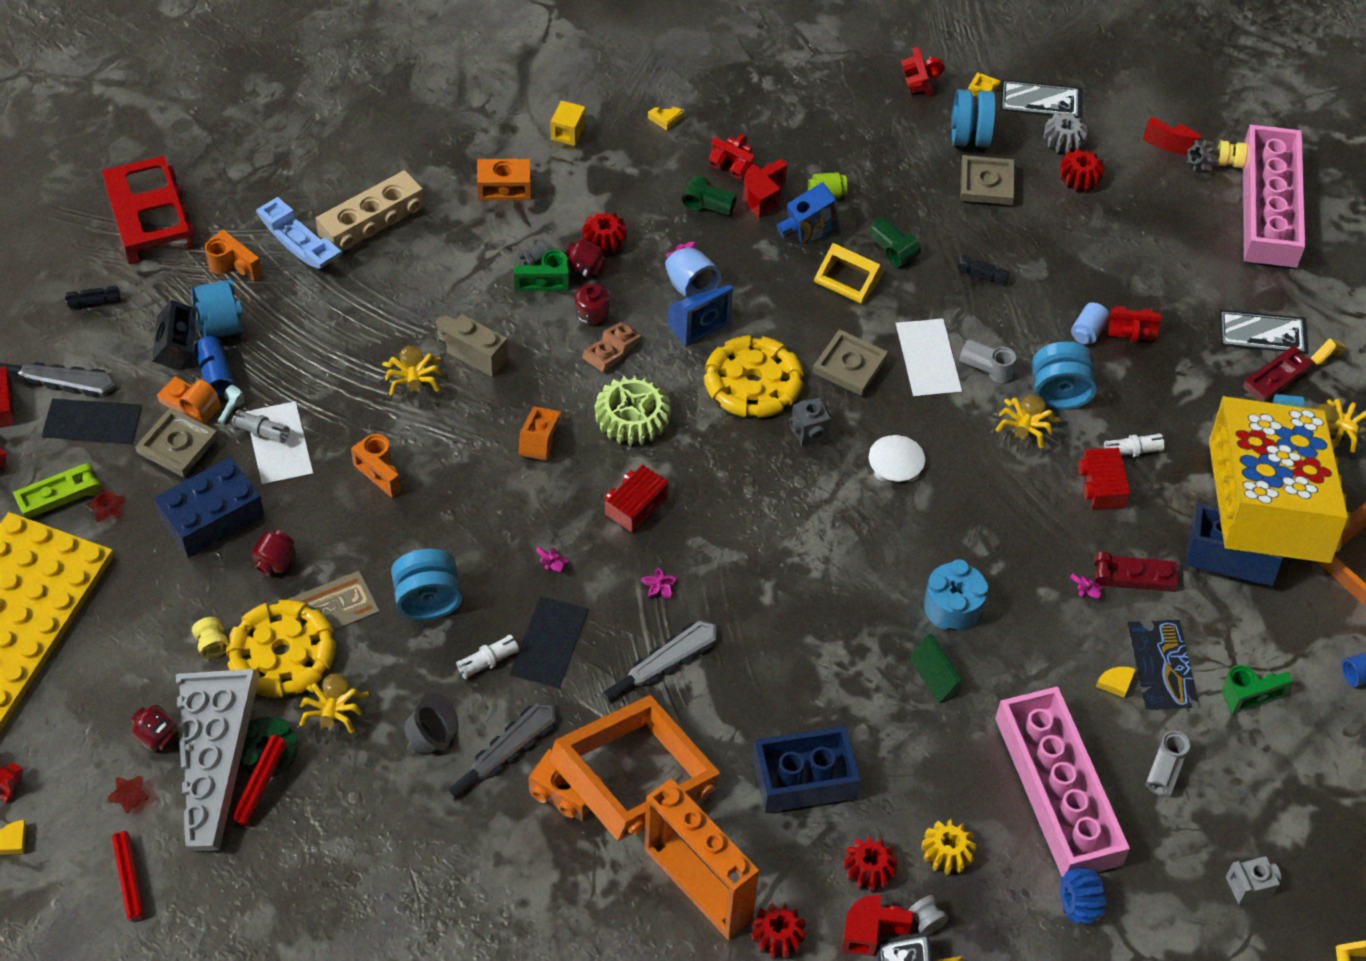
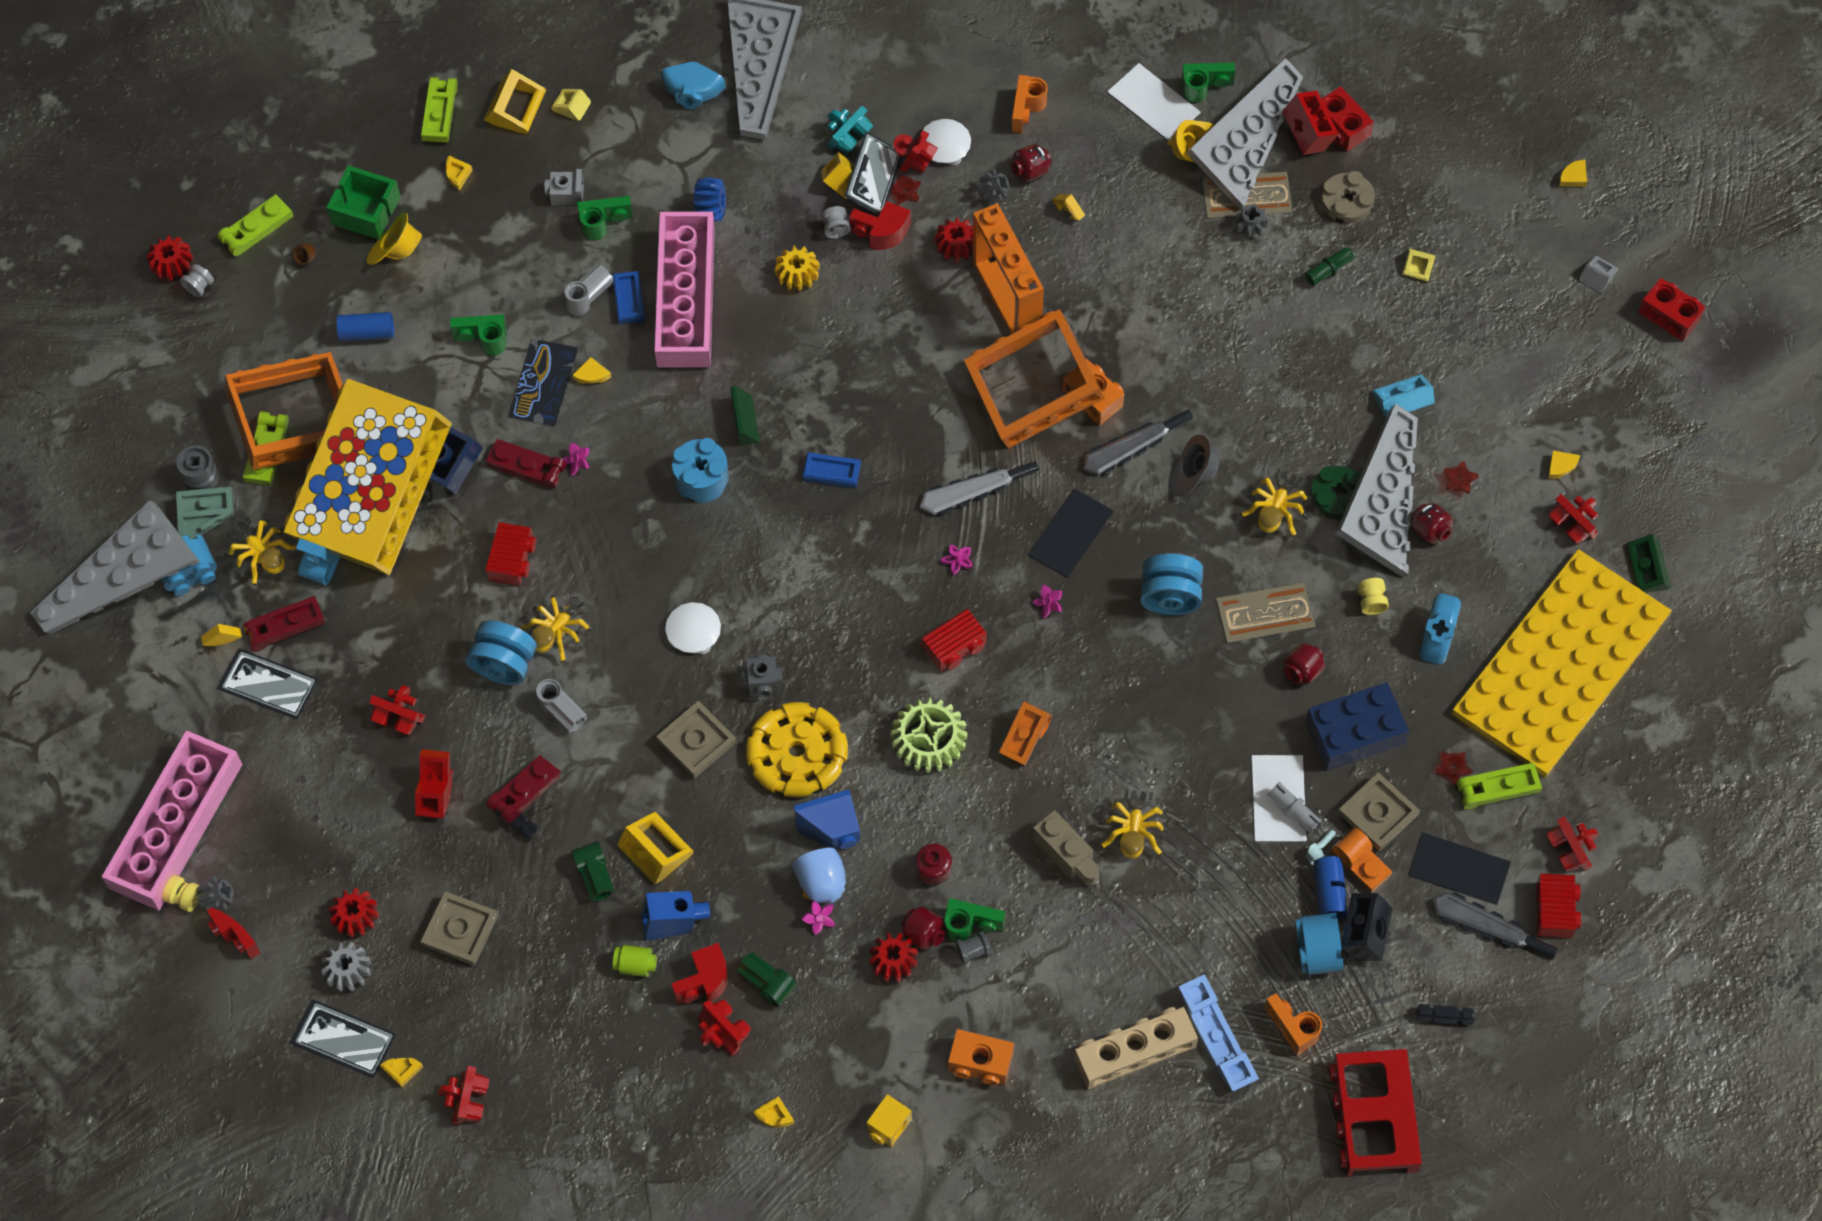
camera: 160 degrees left, 10 degrees up
red axle [112,831,145,922] -> none
yellow plate [226,600,336,698] -> none
red axle [232,735,287,826] -> none
orange plate [351,434,401,498] -> none
white pin [456,634,519,679] -> none
nougat slope [582,322,641,372] -> none
dark blue brick [752,726,860,813] -> none
red gear [843,835,898,892] -> none
white sticker [896,319,962,396] -> none
dark azure wheel [951,89,995,148] -> none
light blue brick [1071,303,1110,345] -> none
white pin [1104,433,1164,457] -> none
none -> red brick [415,749,453,818]
none -> dark red plate [486,755,561,823]
none -> green plate [577,196,633,241]
none -> blue tile [613,271,645,324]
none -> blue tile [802,452,861,488]
none -> medium azure slope [1372,374,1435,419]
none -> dark azure piece [1419,593,1461,665]

